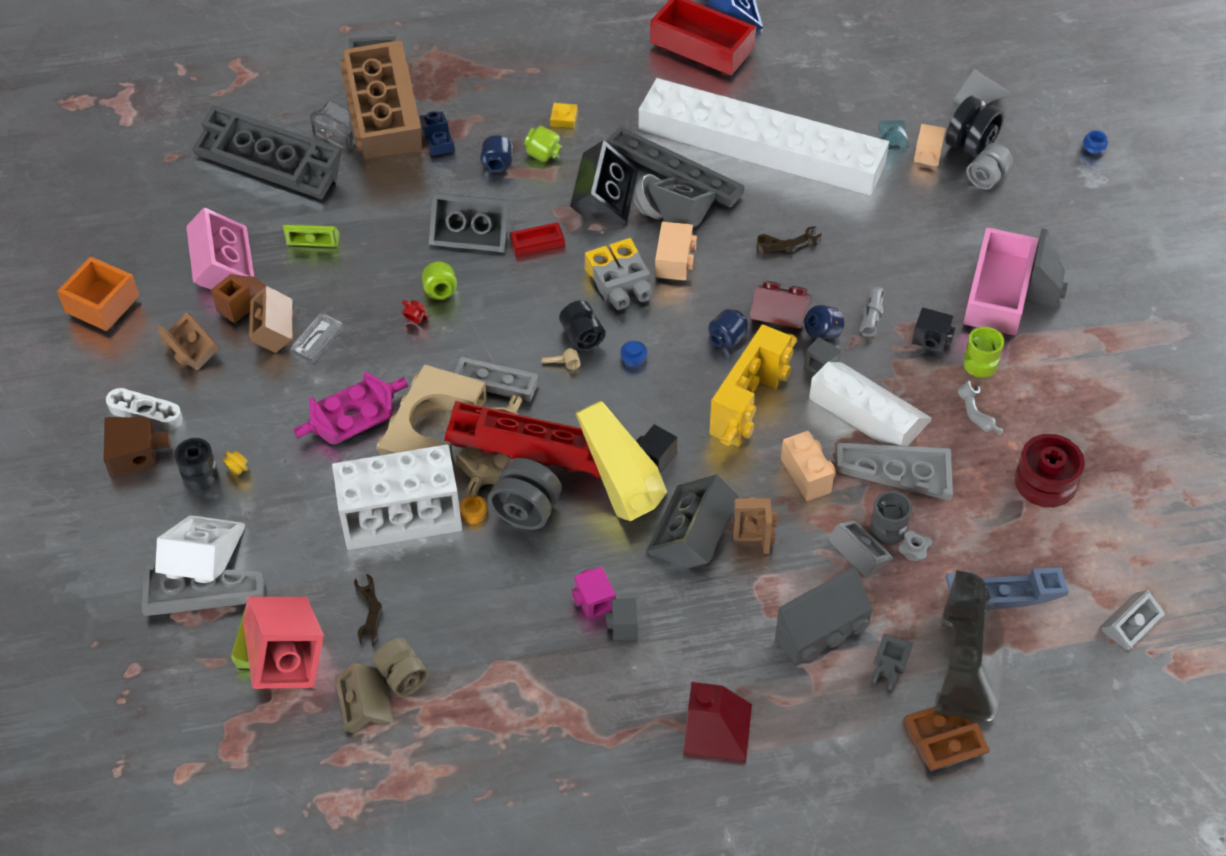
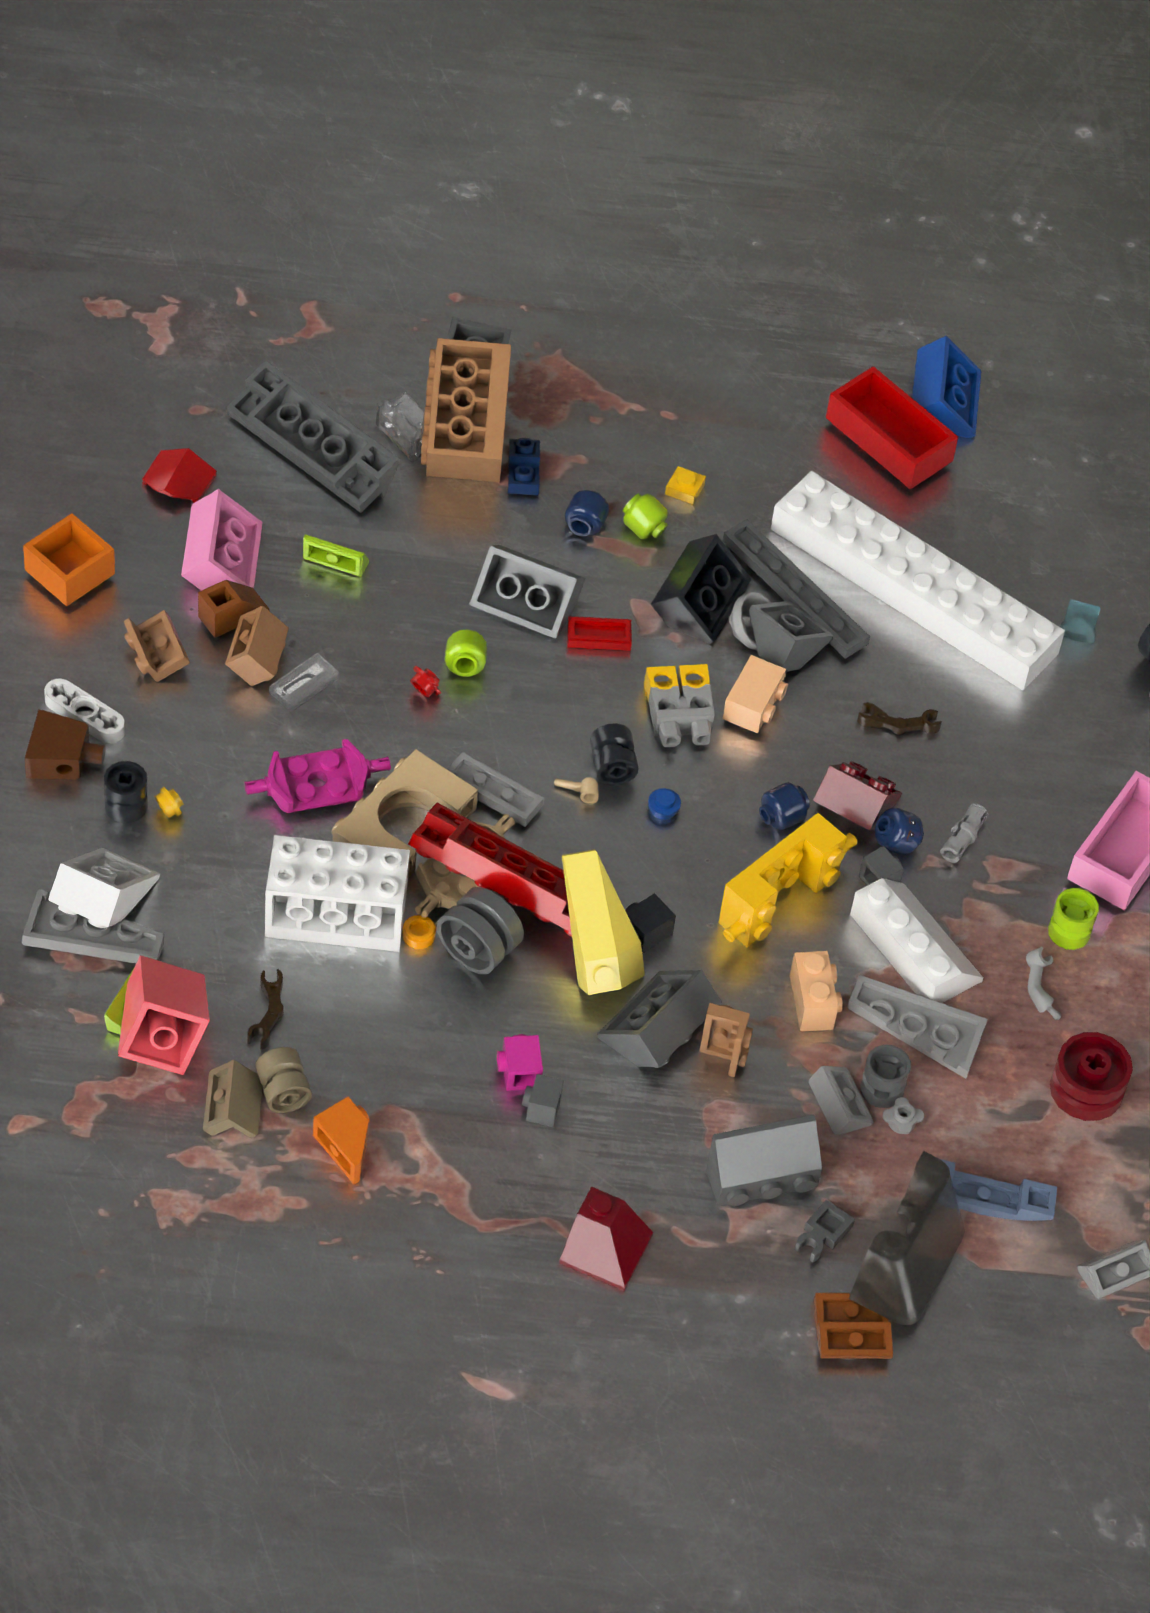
camera: 10 degrees right, 0 degrees up
black brick [912,307,956,352] -> none
light nougat brick [914,124,946,166] -> none
none -> red slope [142,448,217,503]
none -> orange slope [313,1097,370,1184]

